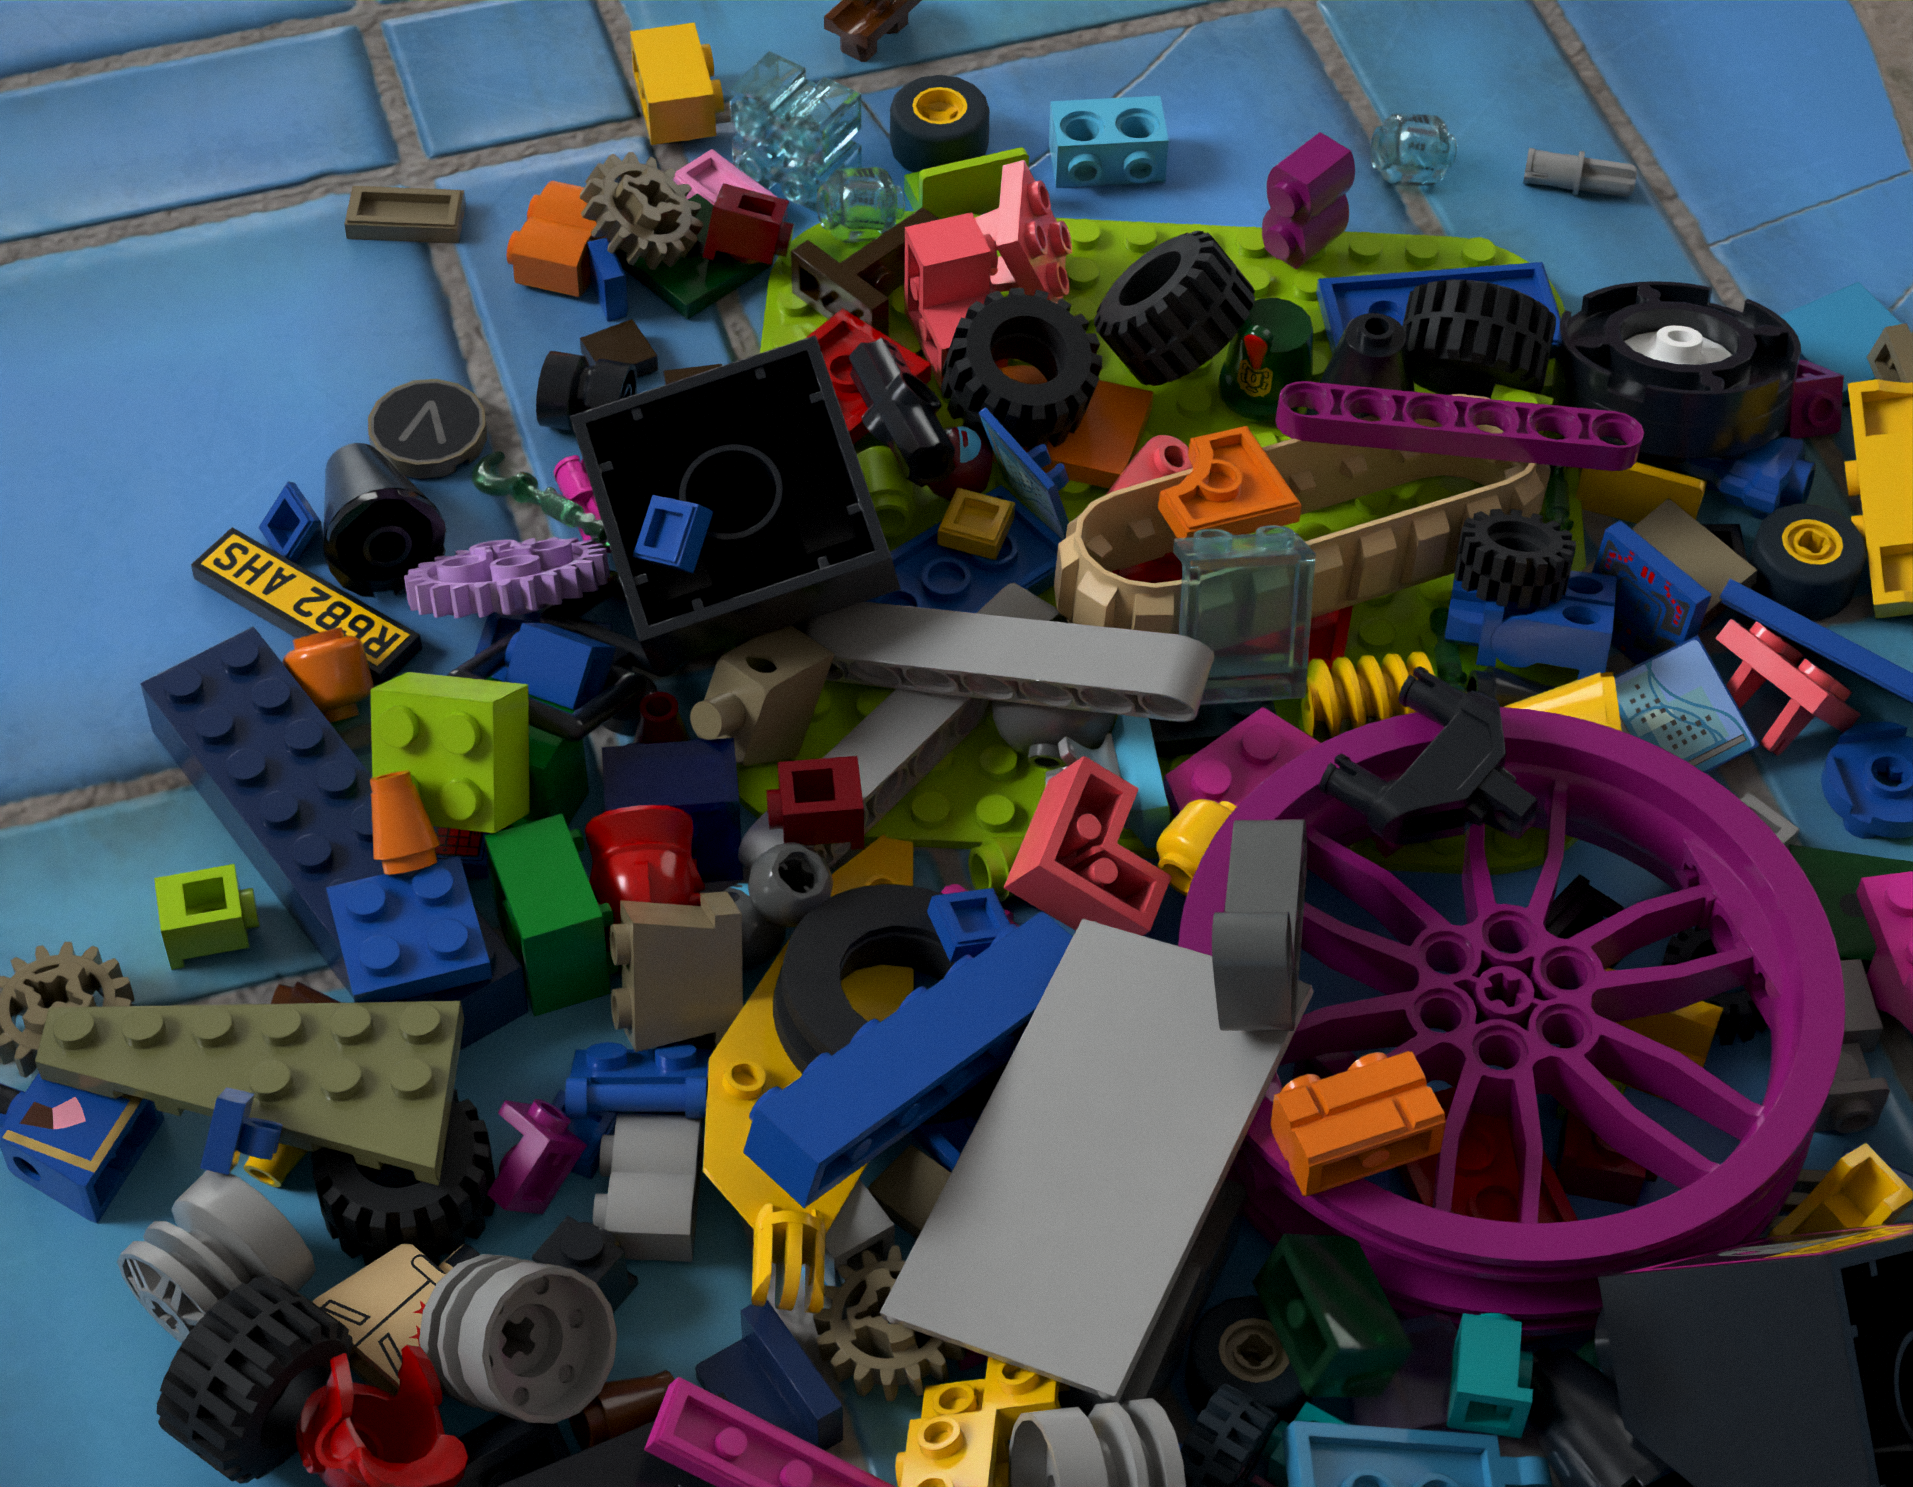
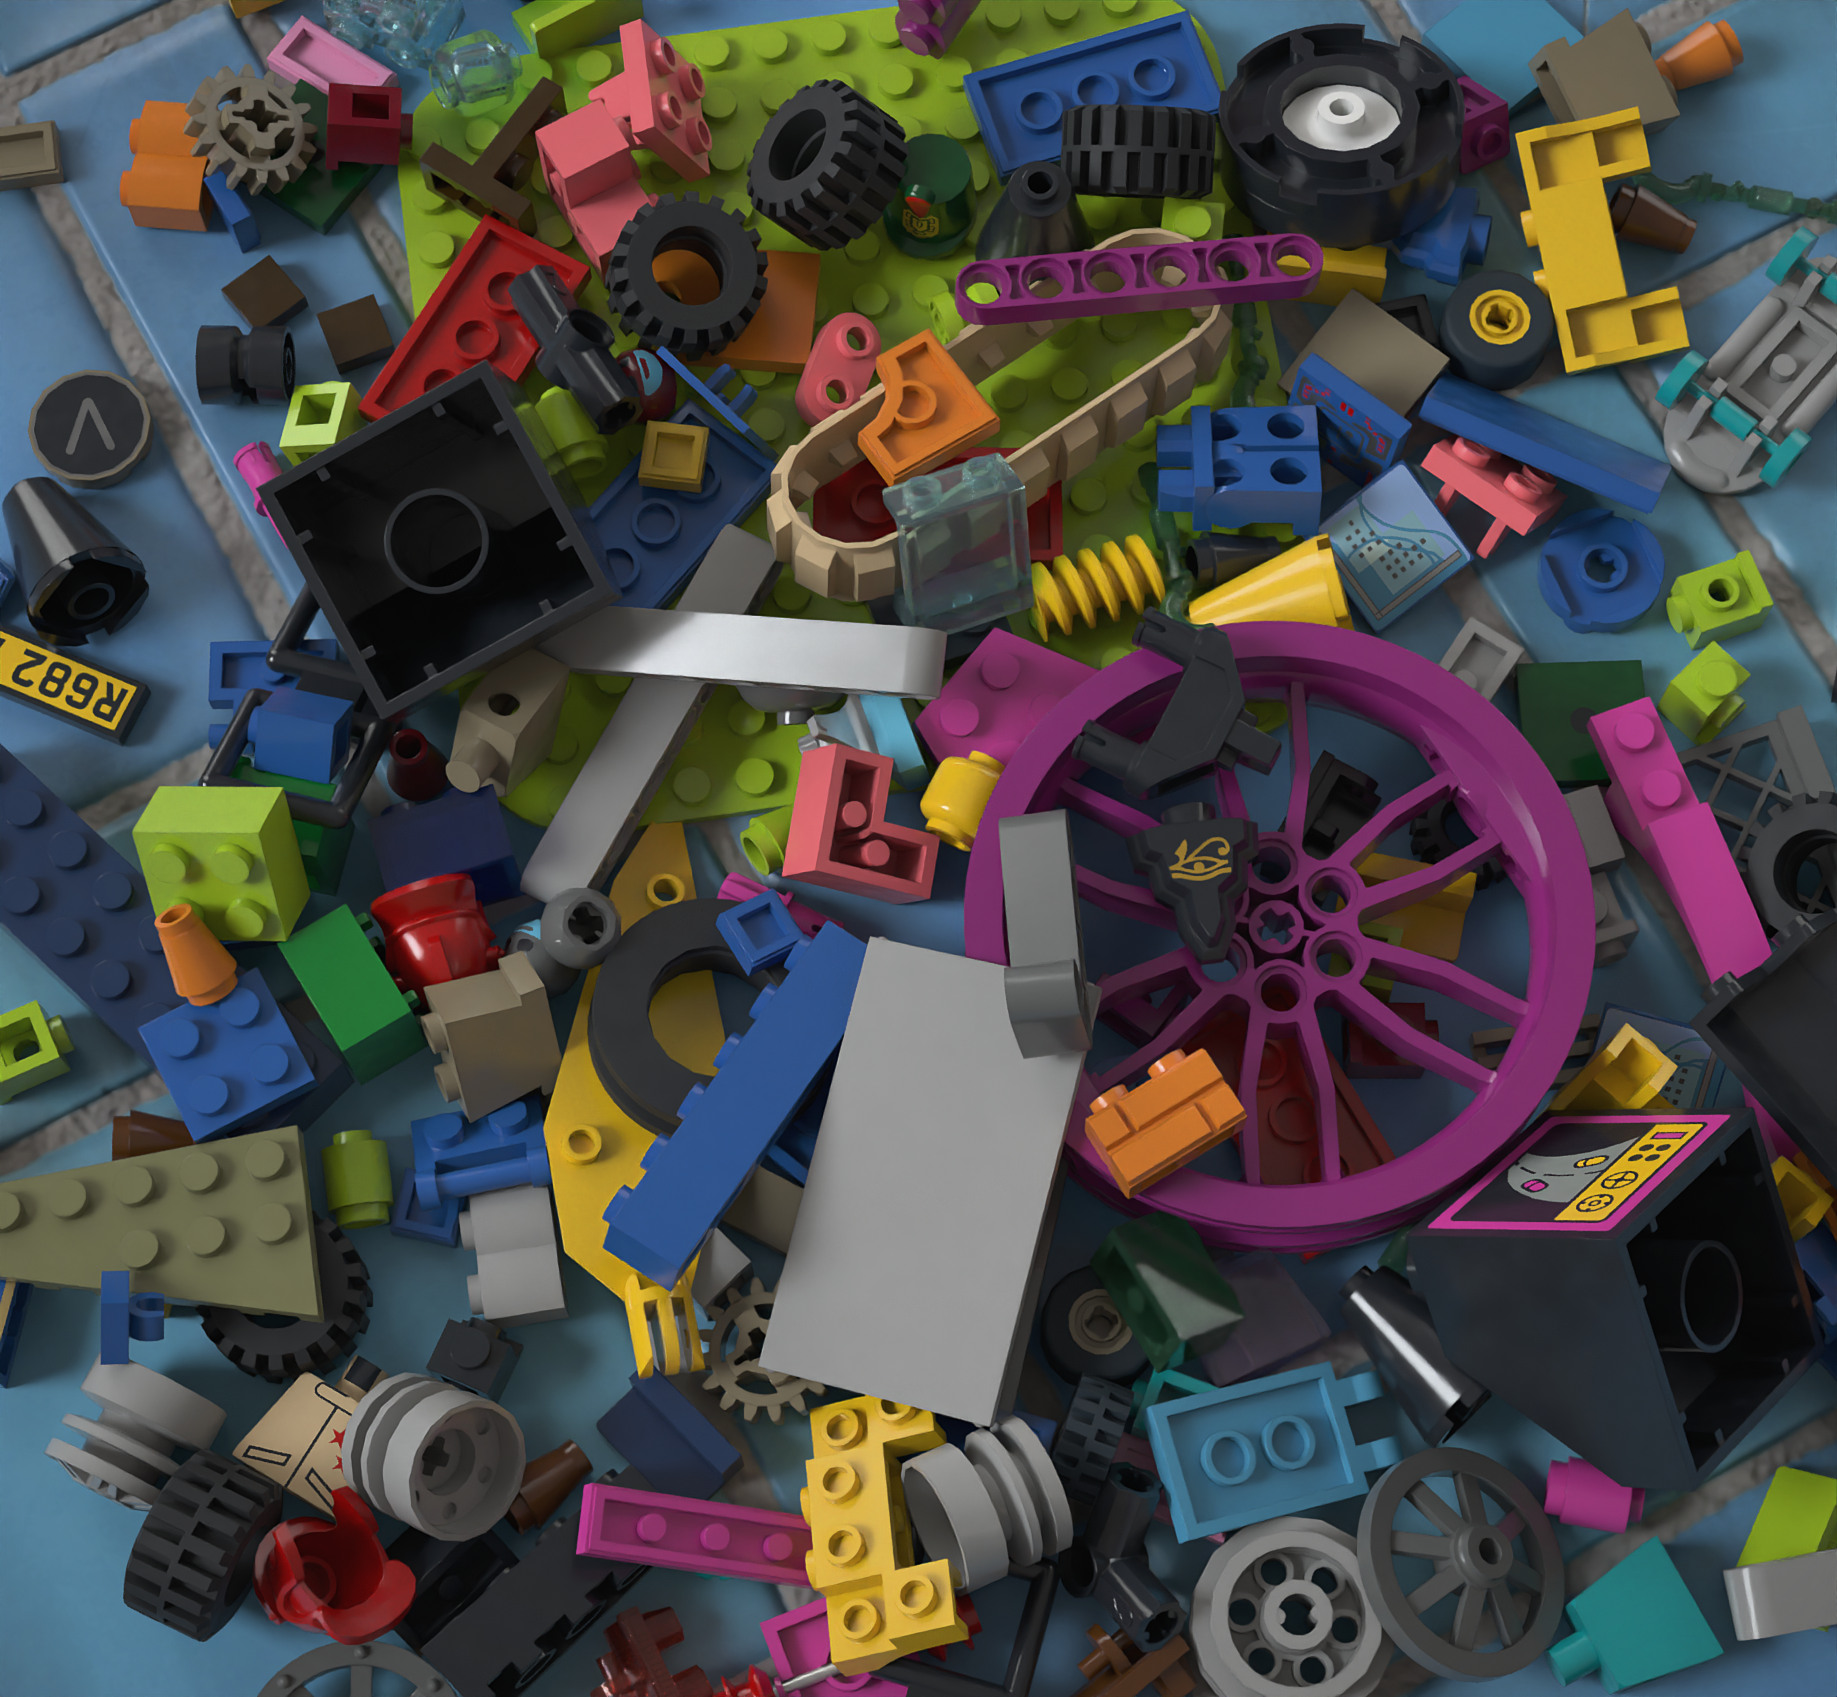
camera: 10 degrees left, 20 degrees up
orange head [282,627,374,722] -> none
lavender gear [404,537,610,618] -> none
clear green piece [472,451,610,547] -> none
magenta bracket [487,1099,587,1214] -> none
blue tile [632,495,713,573] -> none
dark red brick [766,756,864,850] -> none
teal brick [1447,1313,1533,1438] -> none
black tyre [1454,509,1576,609] -> none
none -> lime brick [321,1130,394,1230]
none -> black rock [1125,802,1259,965]

